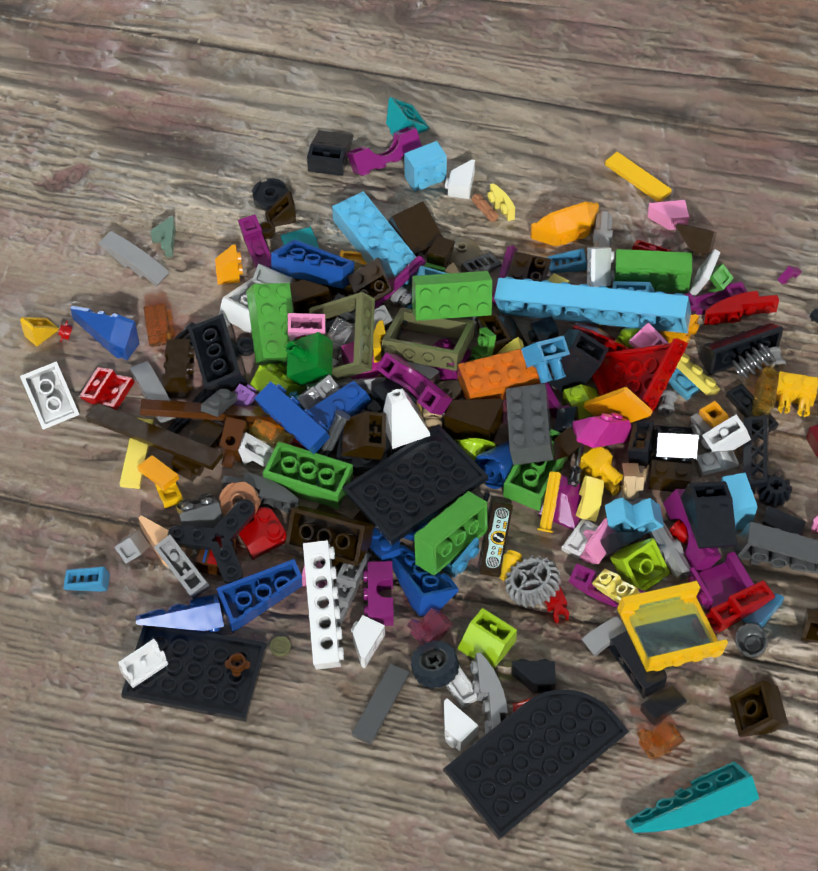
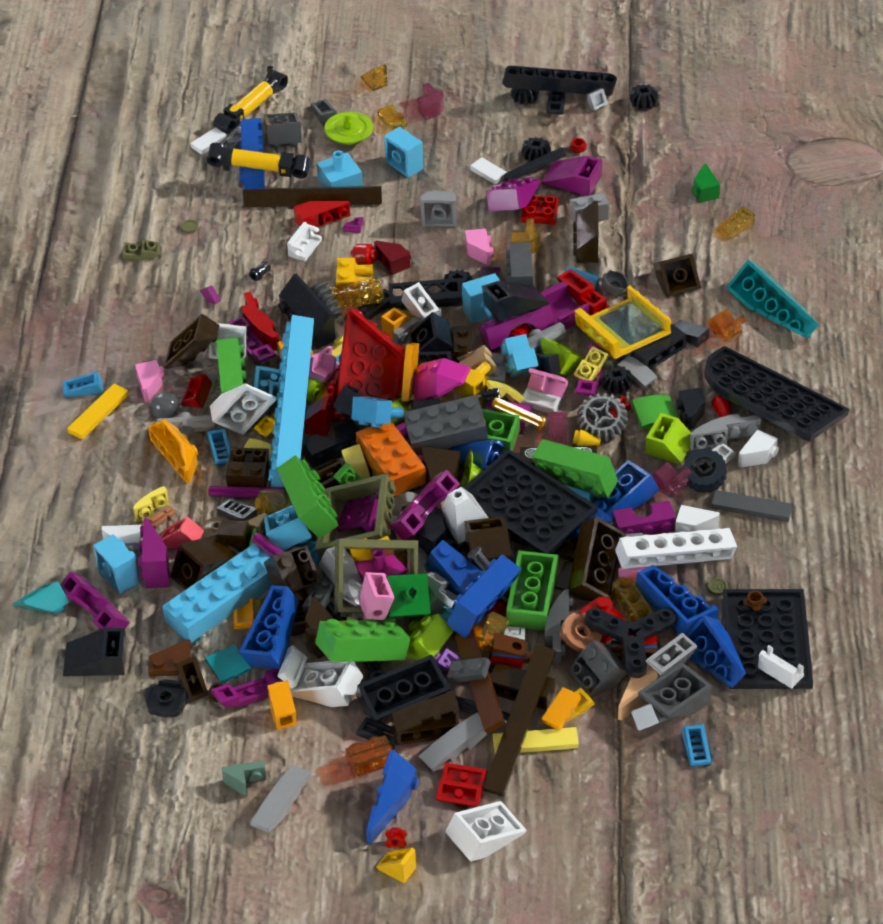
camera: 100 degrees left, 10 degrees down
none -> dark azure slope [63,371,103,397]
none -> magenta slope [138,518,170,588]
none -> reddish brown wing [148,640,191,677]
none -> dark grey hair [151,392,179,418]
none -> coral slope [160,517,204,550]
none -> clear pink brick [547,412,567,444]
none -> black gear [601,365,633,396]
none -> clear yellow beam [615,577,652,623]
none -> bright green slope [631,395,679,430]
none -> dark grey slope [638,662,712,718]

